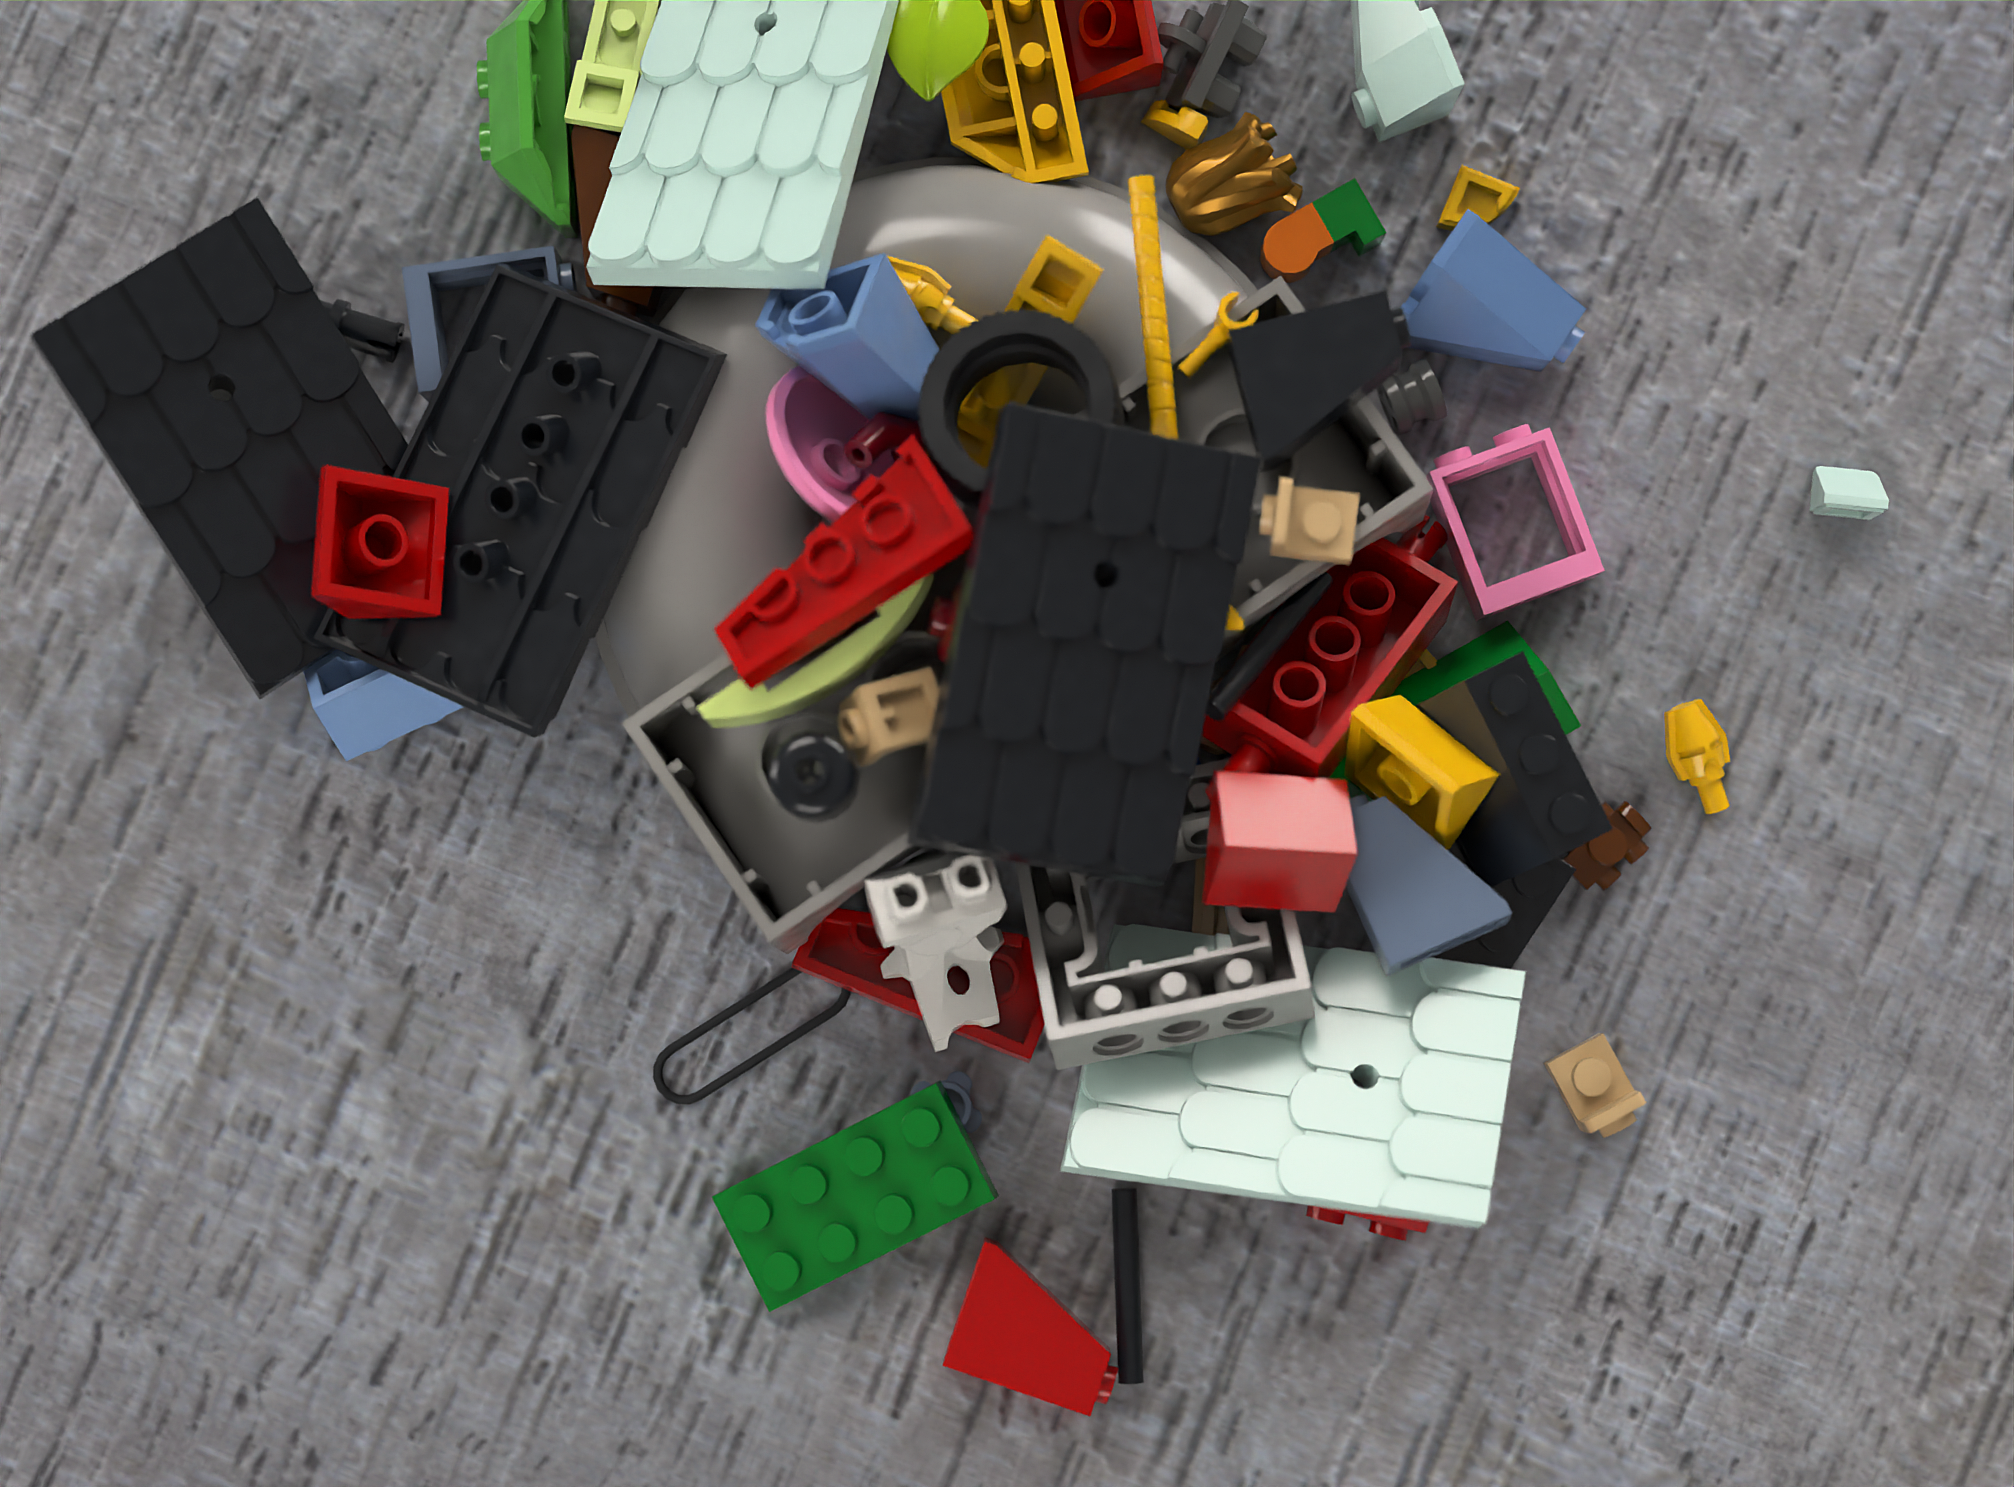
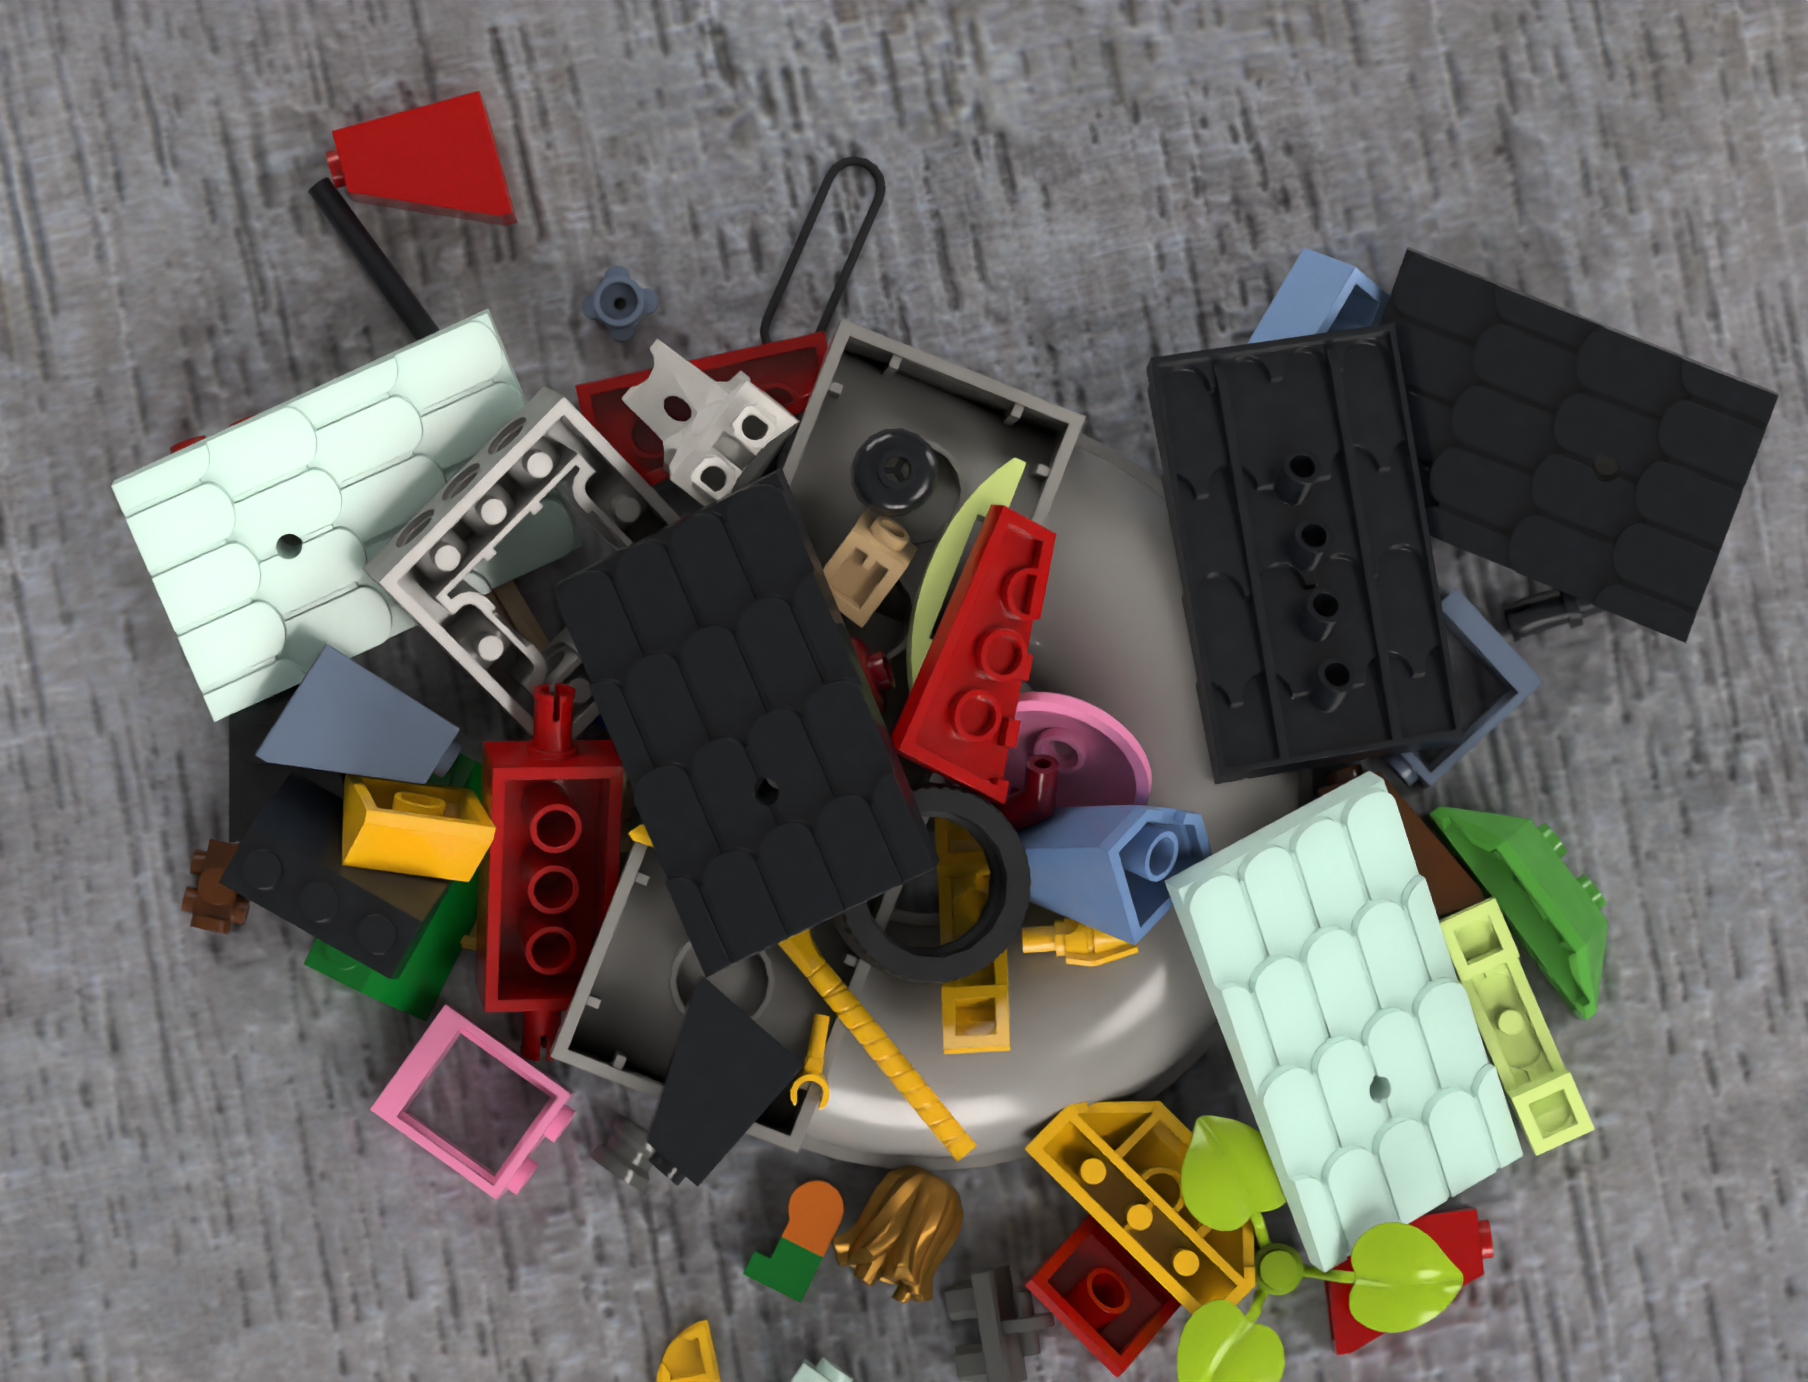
camera: 150 degrees right, 0 degrees up
red slope [311,465,449,619] -> none
green plate [712,1080,999,1312] -> none
yellow tile [1141,100,1209,150] -> none
slope [1202,770,1358,912] -> none
black bar [1206,571,1333,721] -> none
tan bracket [1259,477,1359,565] -> none
medium blue slope [1401,209,1586,372] -> none
tan bracket [1544,1033,1646,1138] -> none
yellow piece [1664,699,1730,814] -> none
light aqua slope [1809,466,1889,520] -> none

